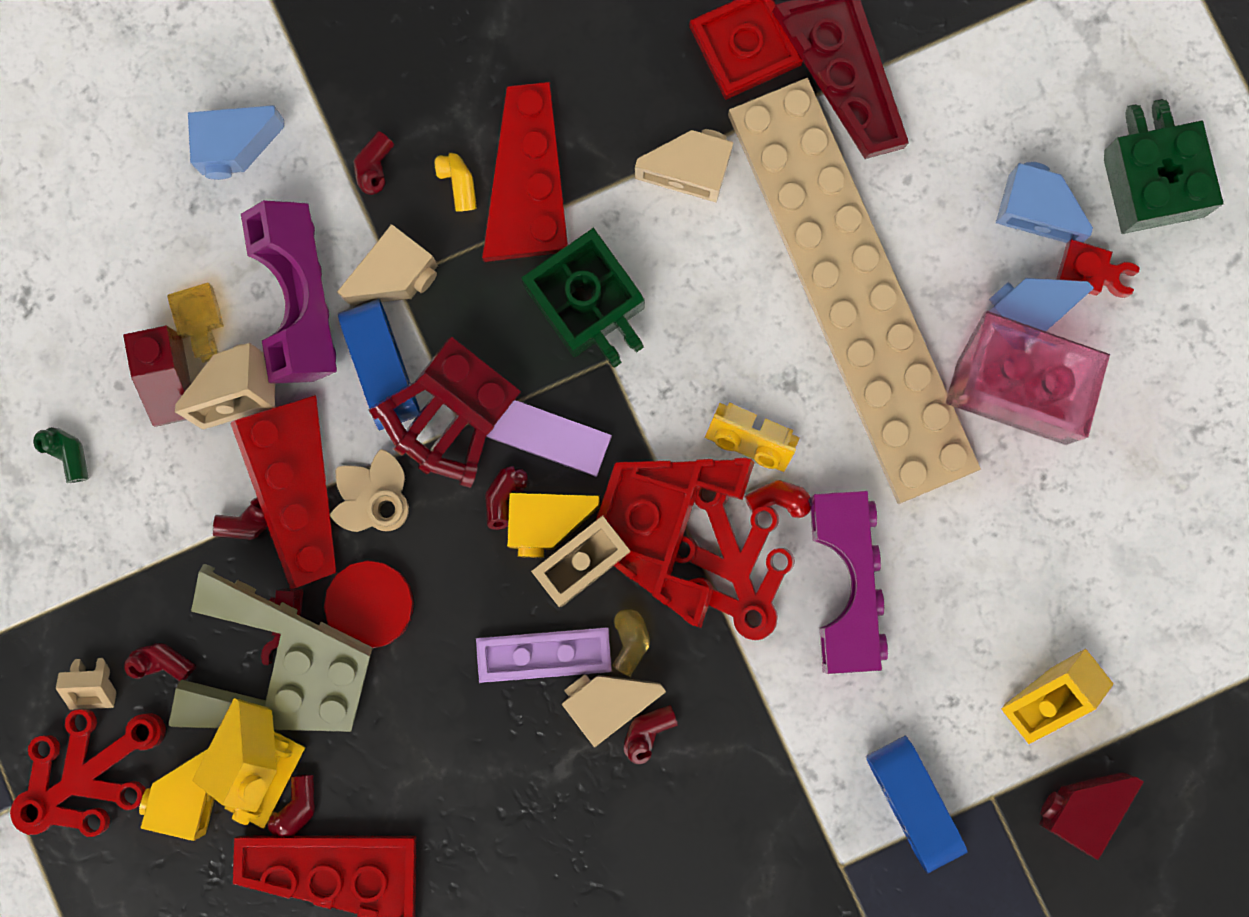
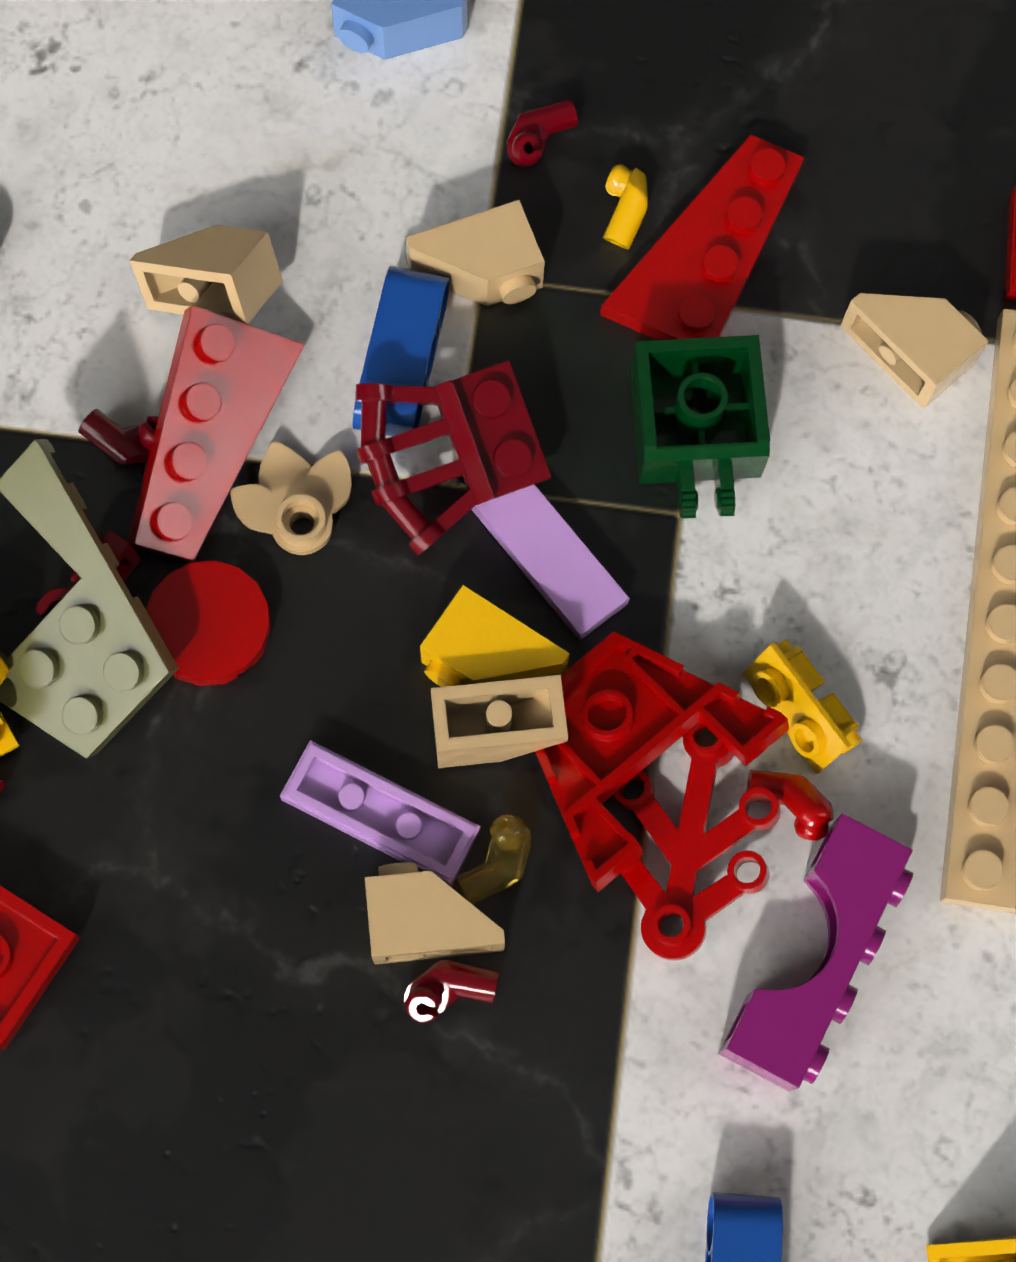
camera: 25 degrees right, 10 degrees down
dark red slope [123,325,191,427] -> none
clear yellow plate [167,282,224,363] -> none
magenta arch [241,200,337,383] -> none
dark red arm [485,466,528,530] -> none

